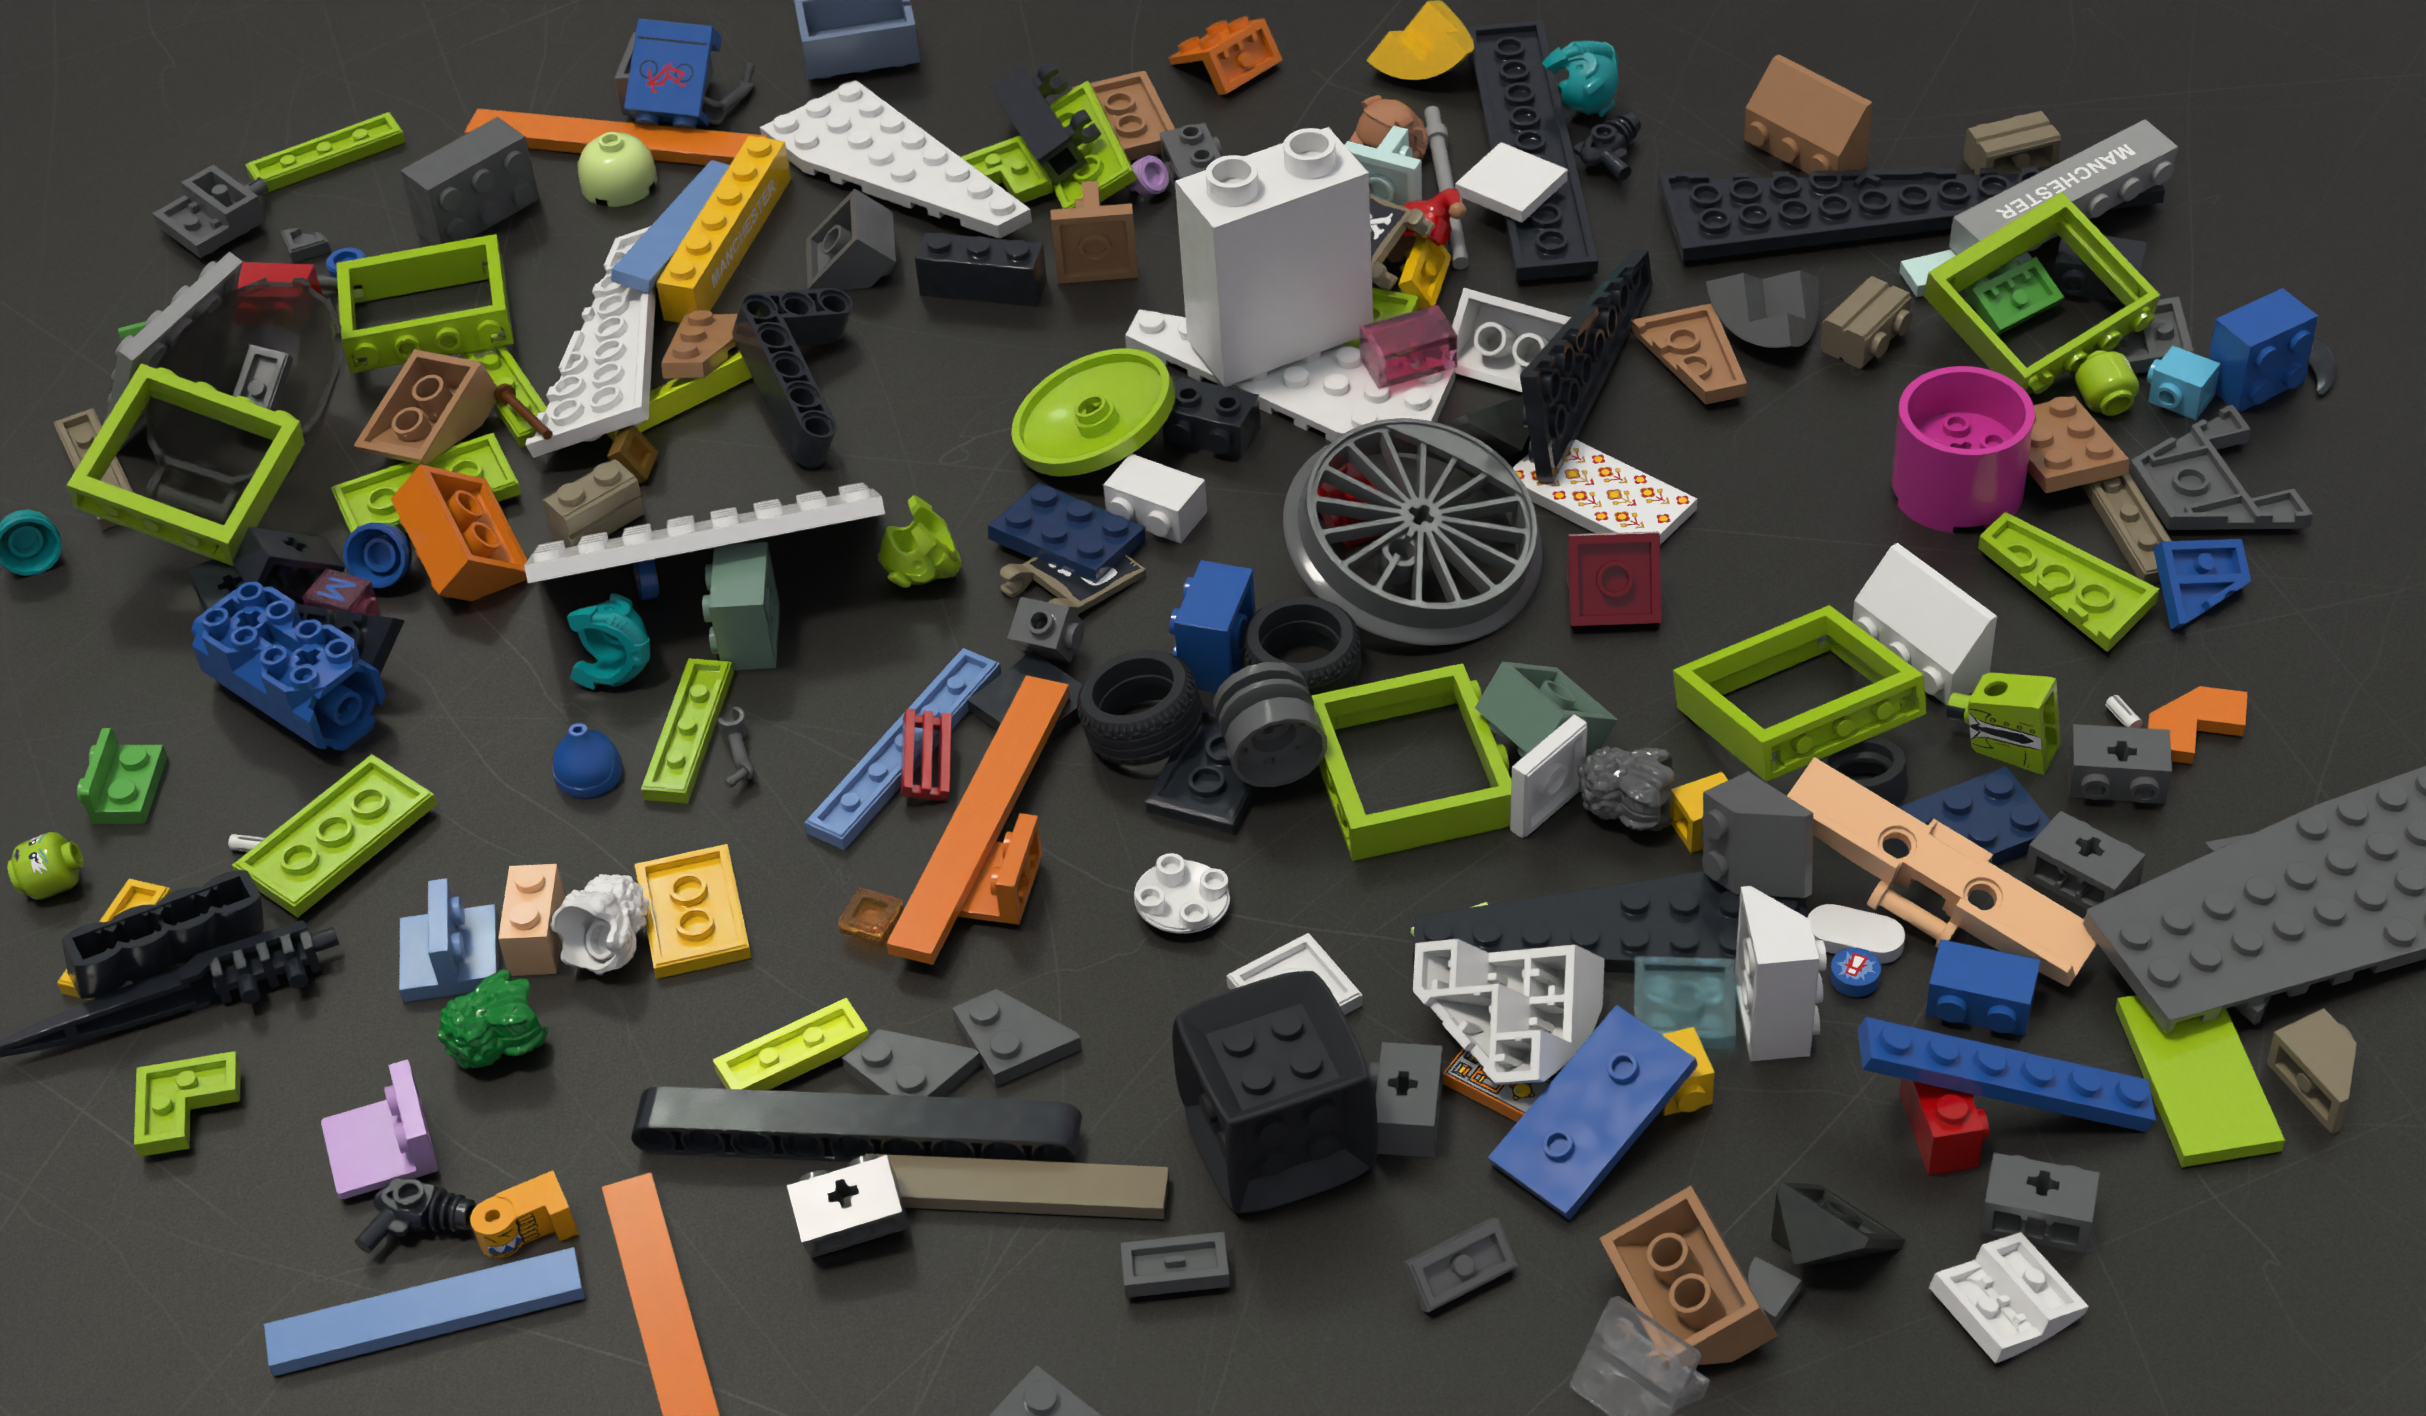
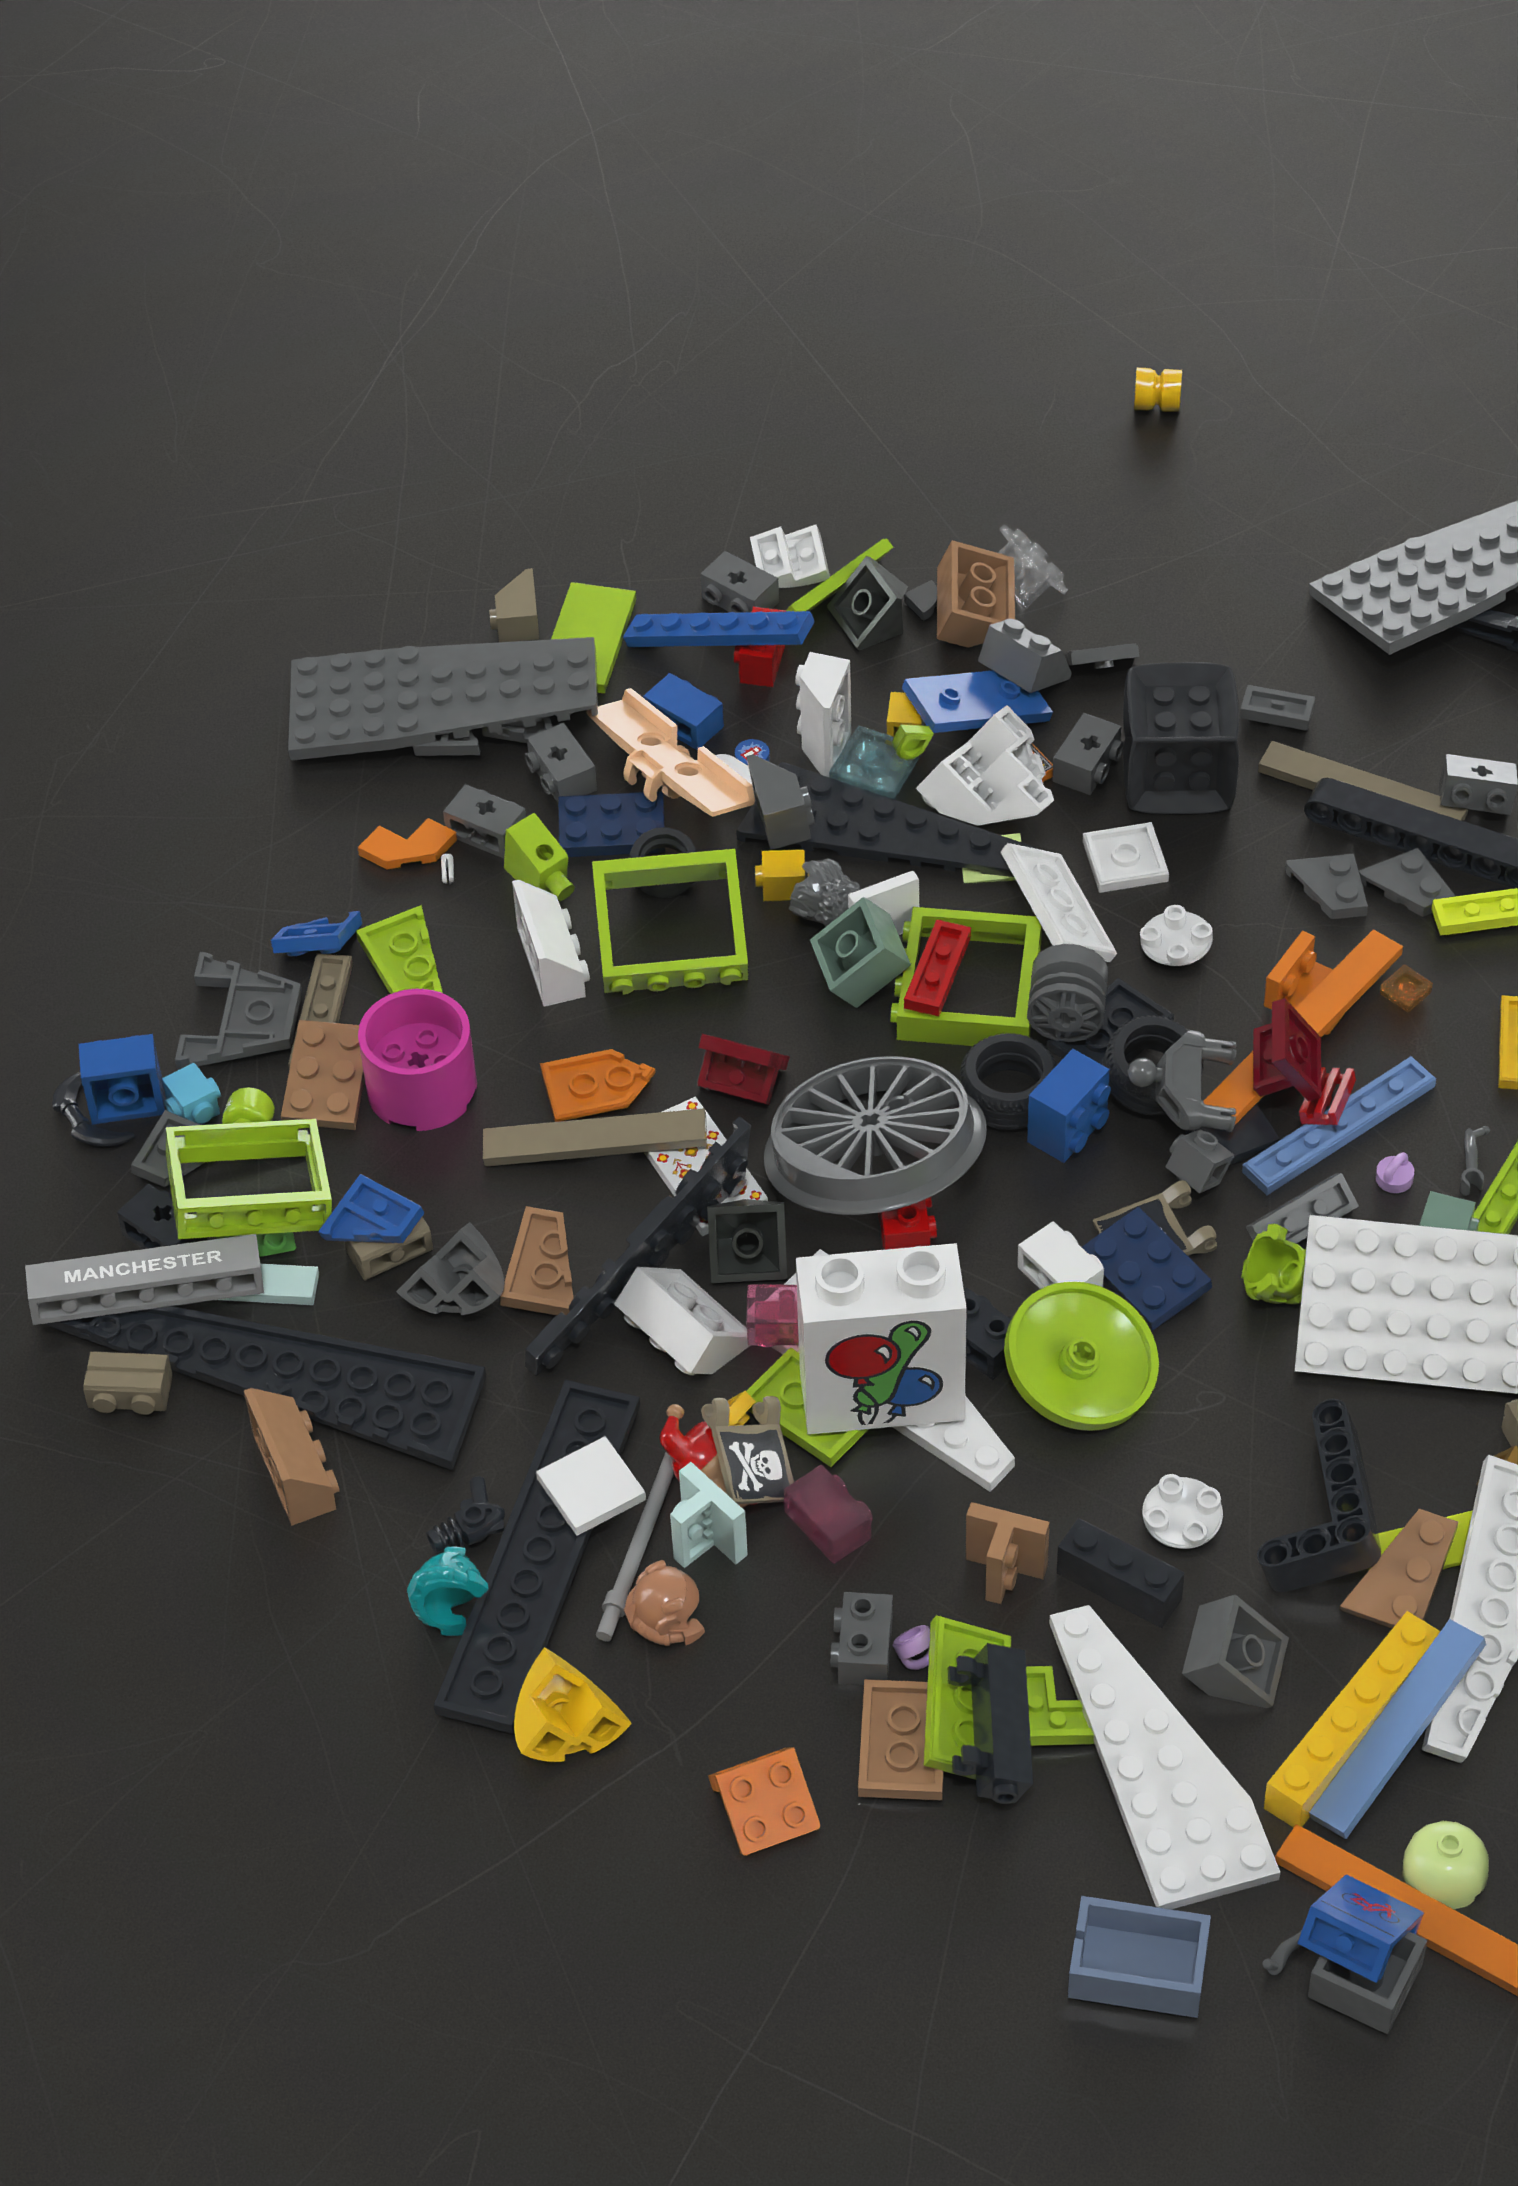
camera: 160 degrees left, 5 degrees up
none -> blue wing [318,1174,424,1243]
none -> dark tan tile [483,1108,707,1166]
none -> orange tile [540,1049,656,1122]
none -> lime tile [786,538,893,612]
none -> lime tile [892,725,934,760]
none -> red plate [904,919,971,1017]
none -> dark grey slope [978,619,1072,693]
none -> white tile [1001,843,1117,962]
none -> dark grey connector [1128,1030,1237,1132]
none -> white dish [1142,1474,1223,1549]
none -> plate [1246,1173,1359,1244]
none -> dark red bracket [1253,998,1321,1101]
none -> lavender tile [1376,1152,1414,1193]

